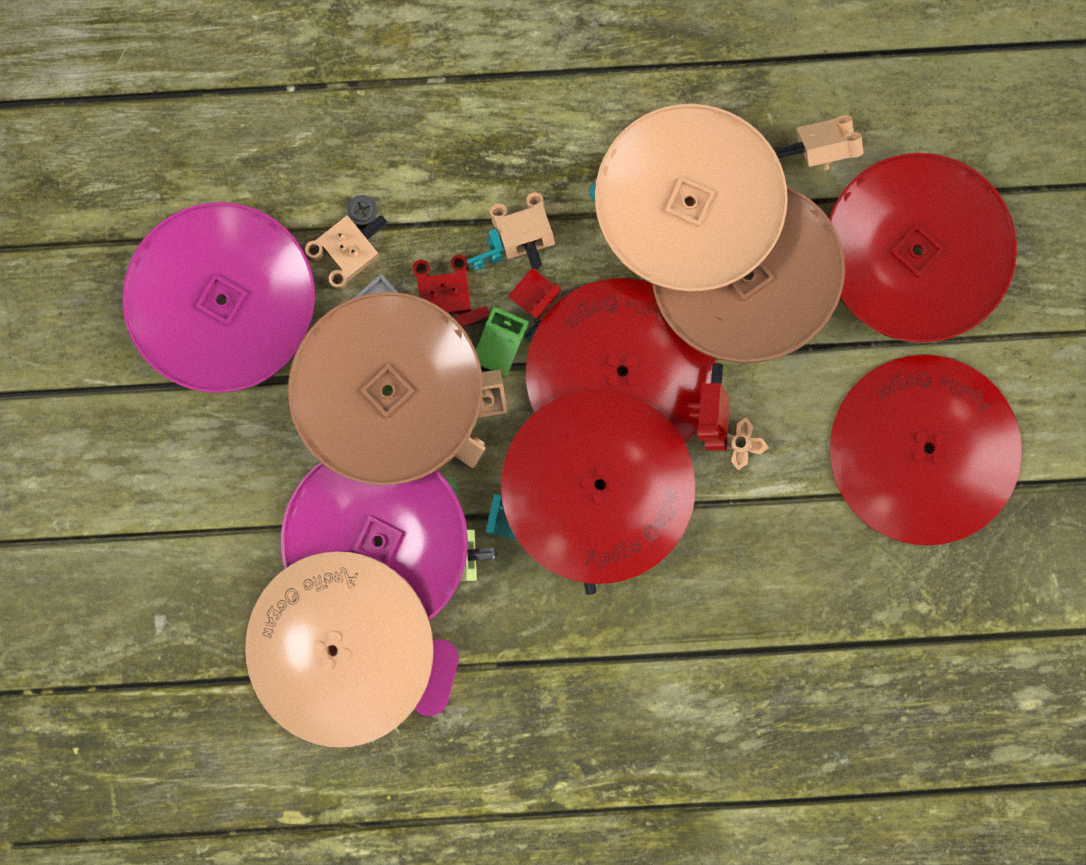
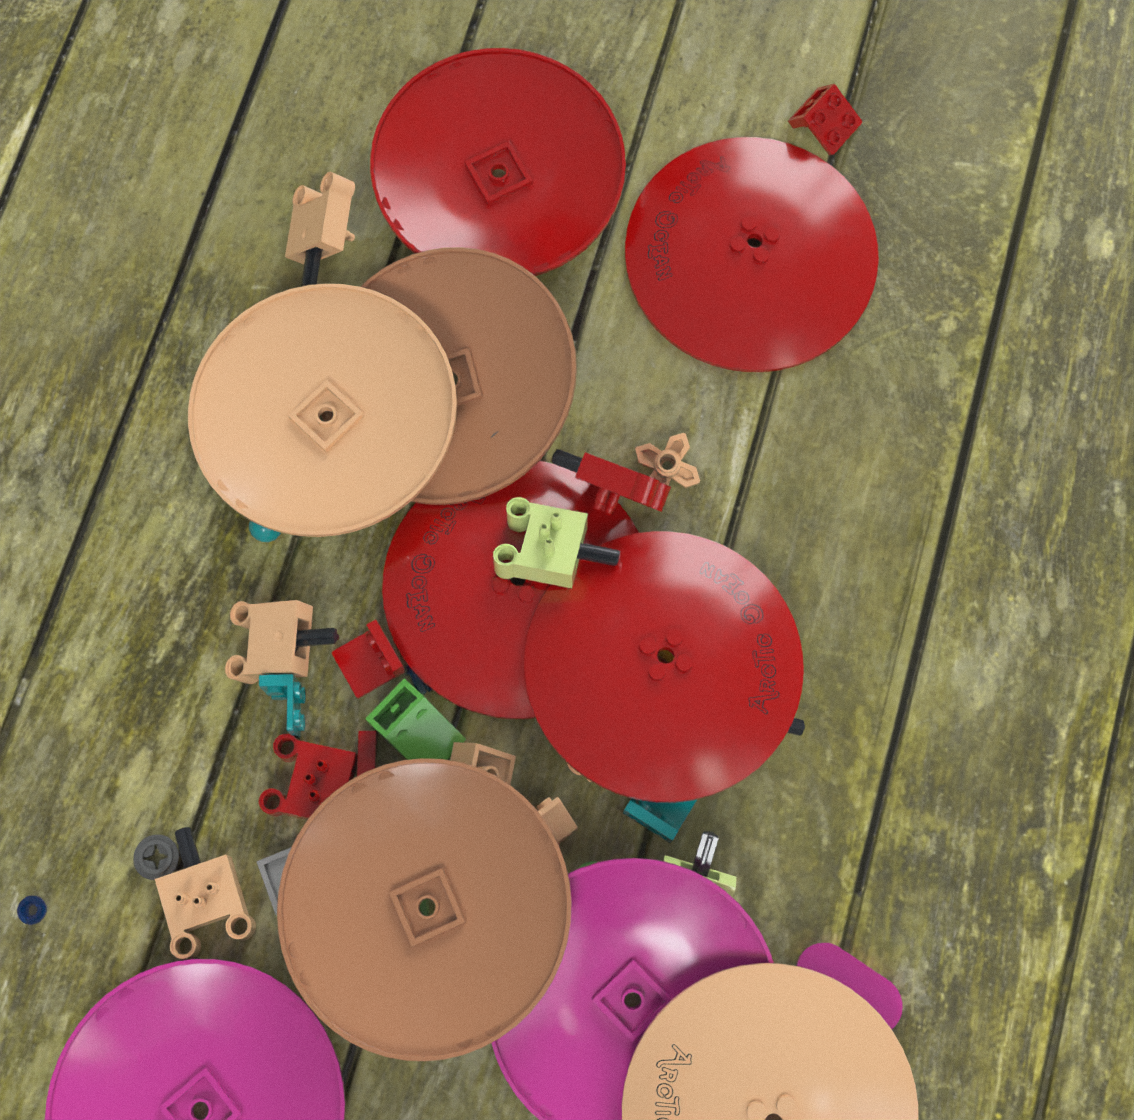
camera: 75 degrees left, 10 degrees down
none -> clear blue plate [17,896,47,925]
none -> yellowish green piece [493,497,620,588]
none -> red bracket [788,83,862,155]

